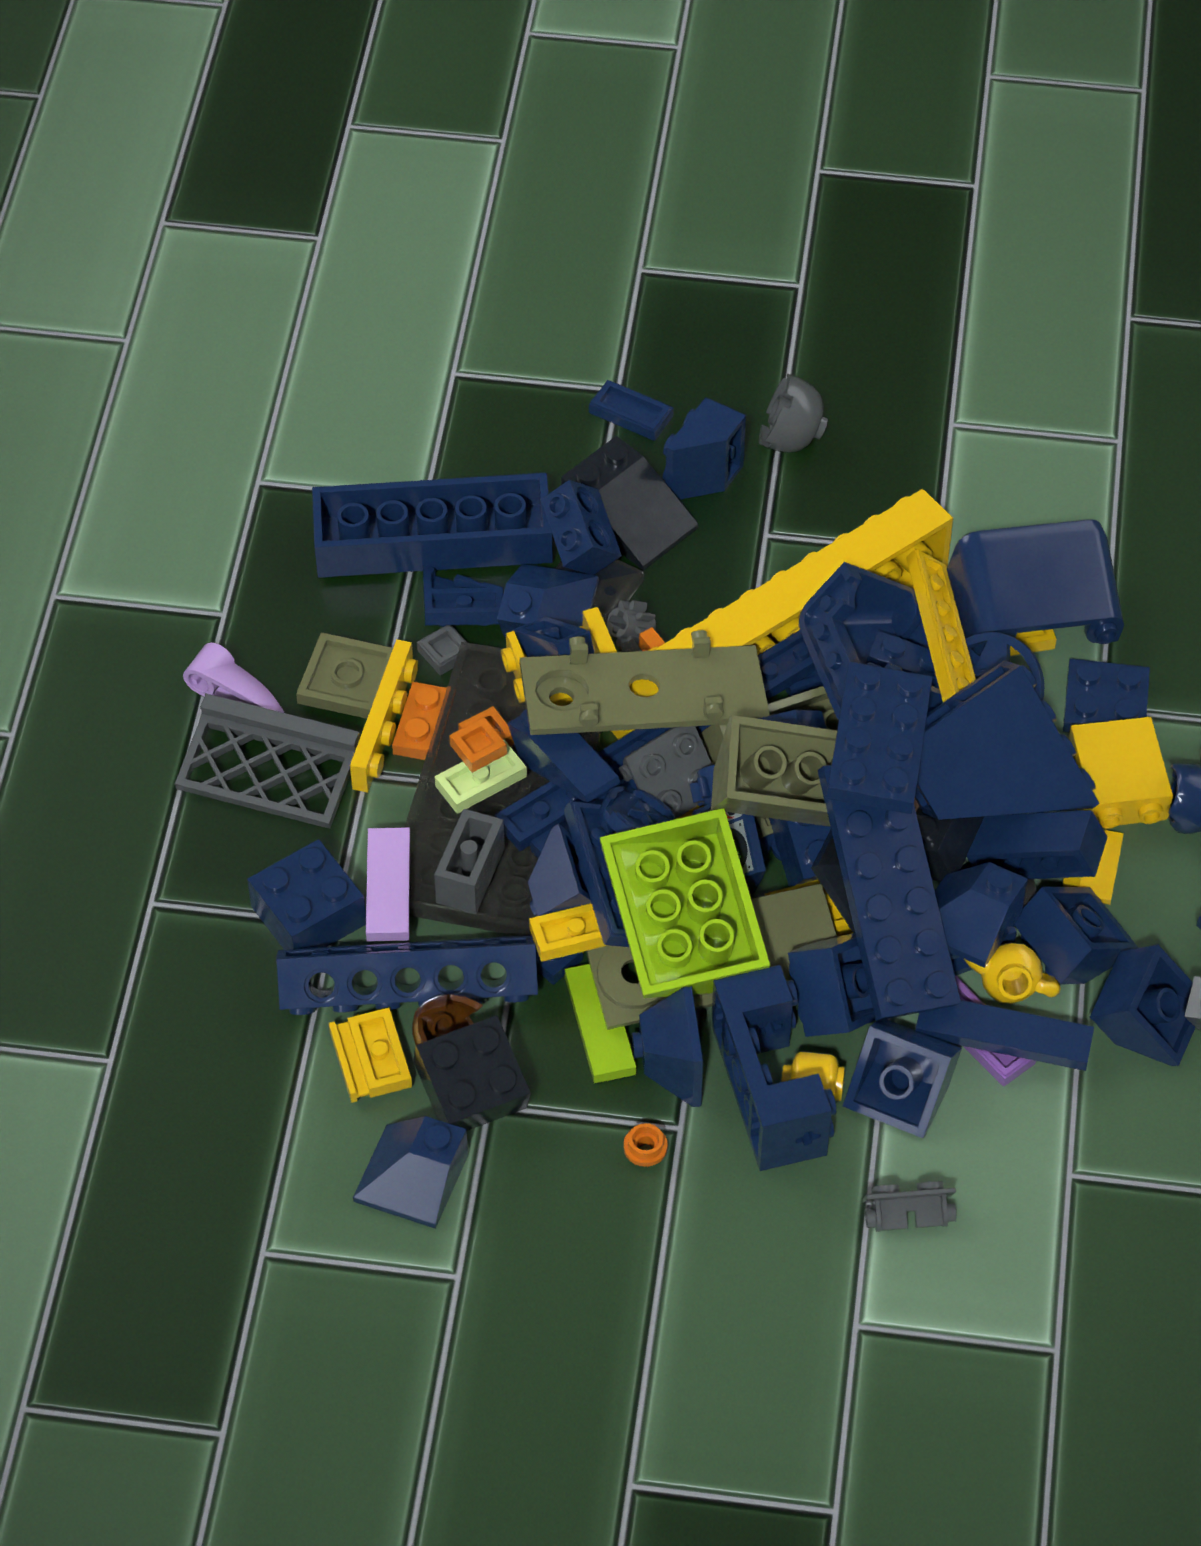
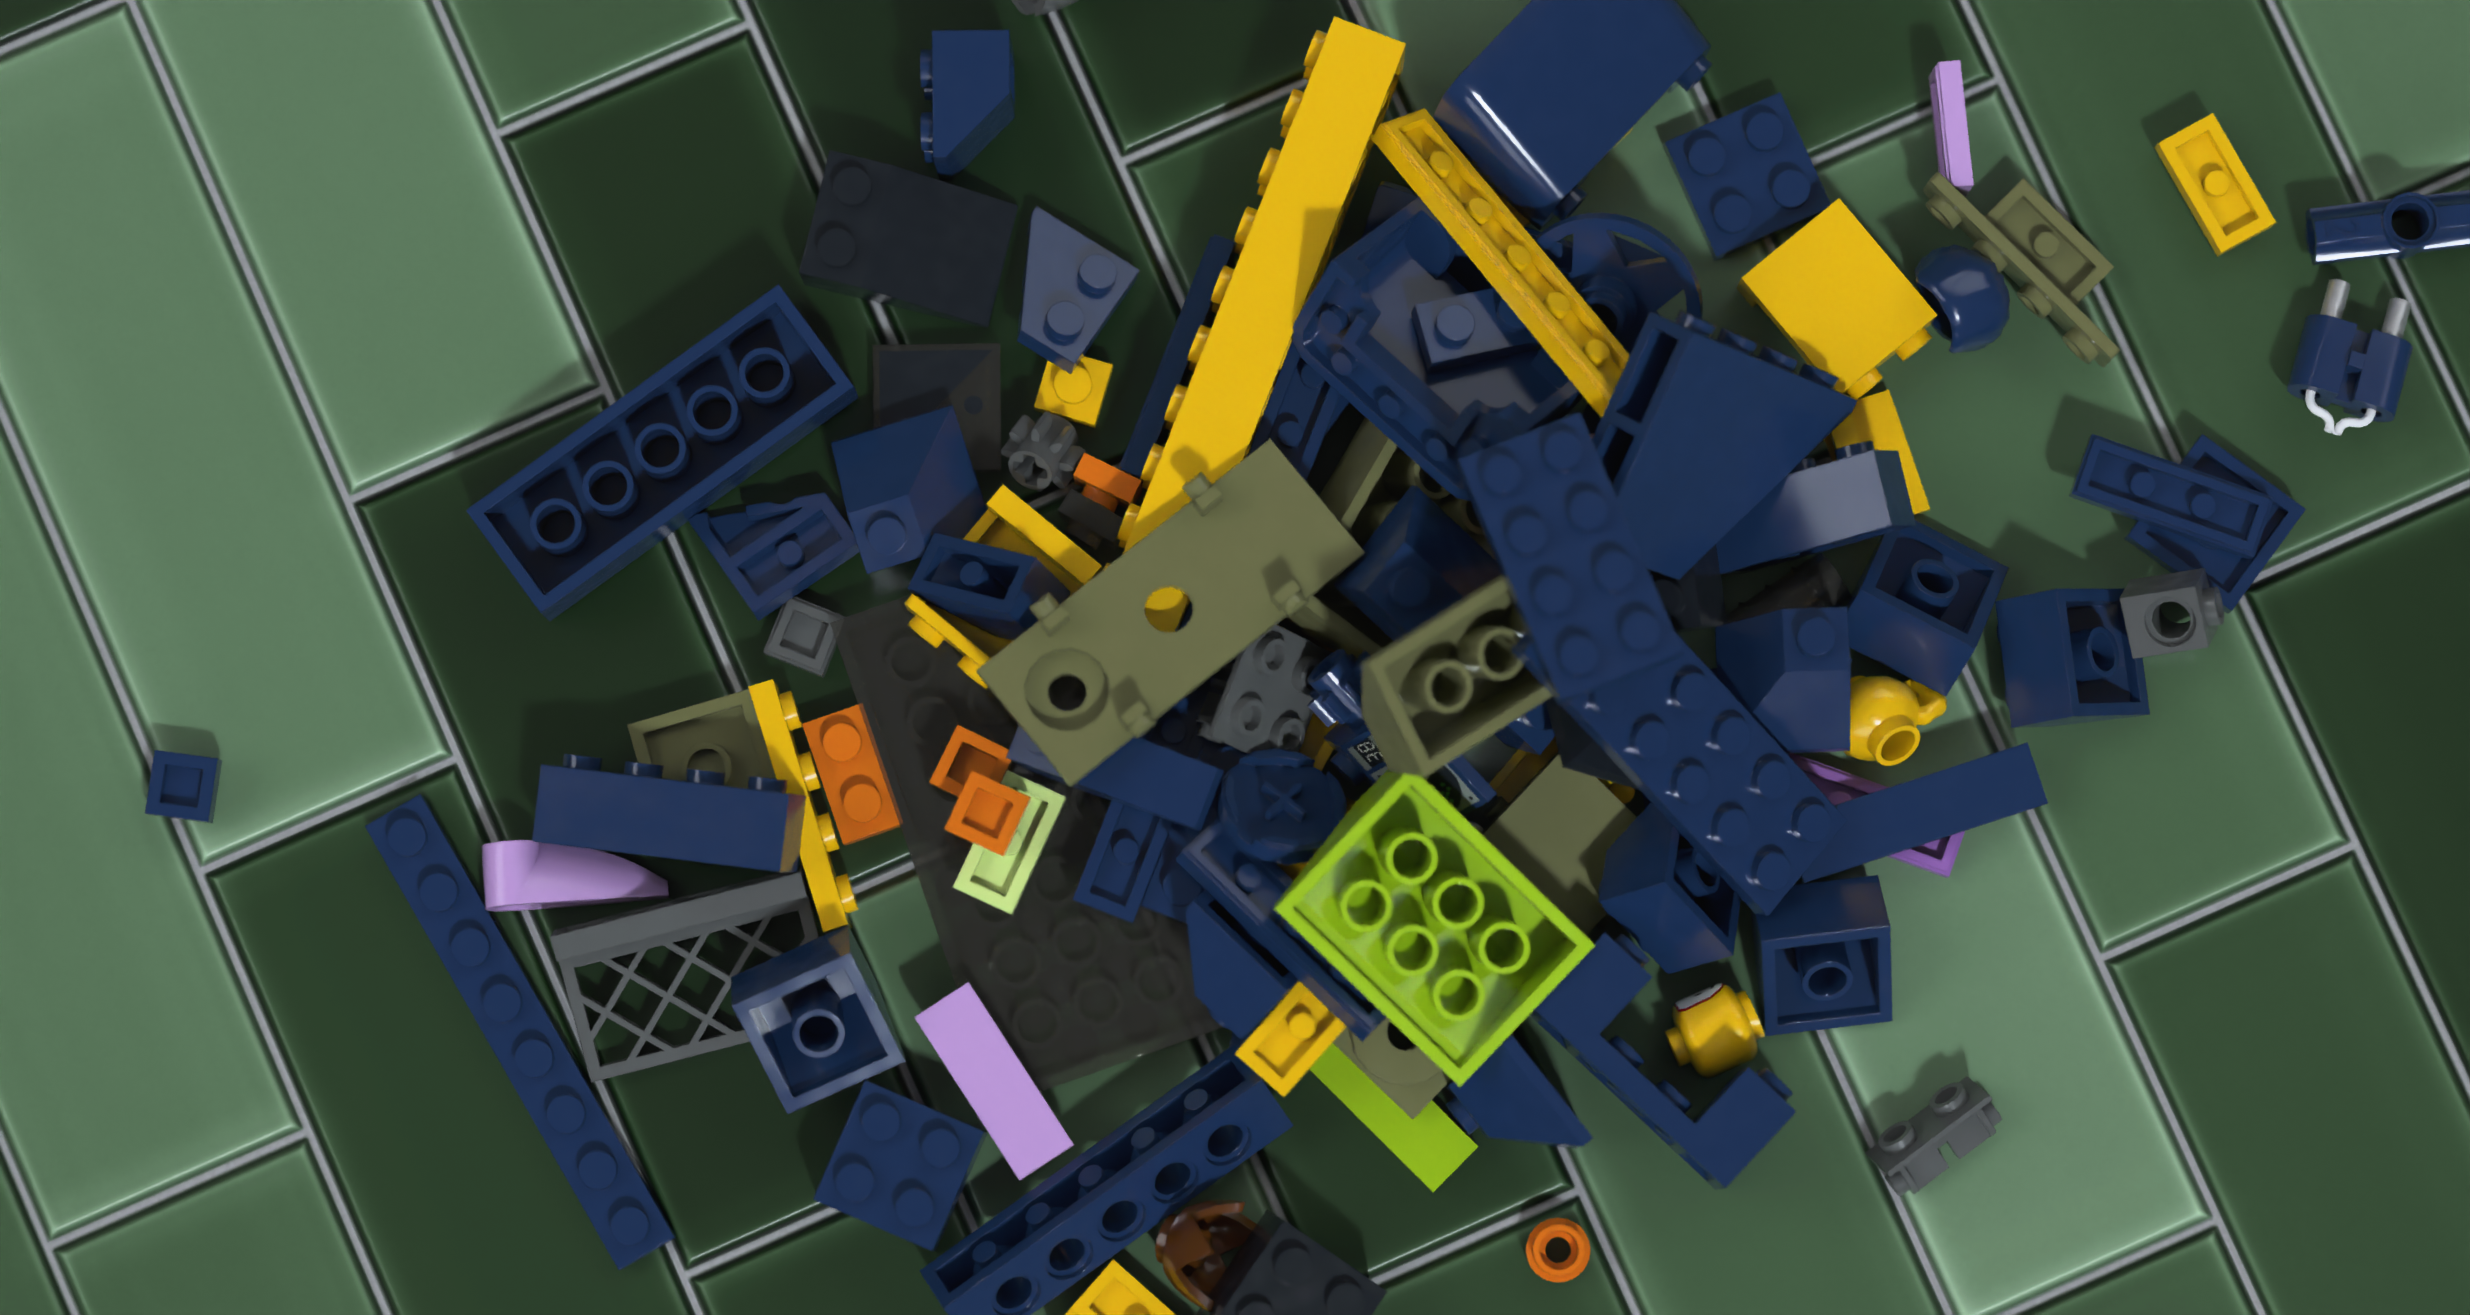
camera: 30 degrees left, 30 degrees up
dark grey brick [434,809,505,914] -> none
dark blue brick [541,480,622,575] -> none
dark blue tile [589,380,673,441] -> none
none -> dark blue plate [145,750,222,824]
none -> dark blue plate [365,794,677,1270]
none -> dark blue brick [532,754,806,872]
none -> dark blue slope [731,925,905,1114]
none -> dark blue wing [1017,206,1140,374]
none -> yellow plate [1034,356,1113,428]

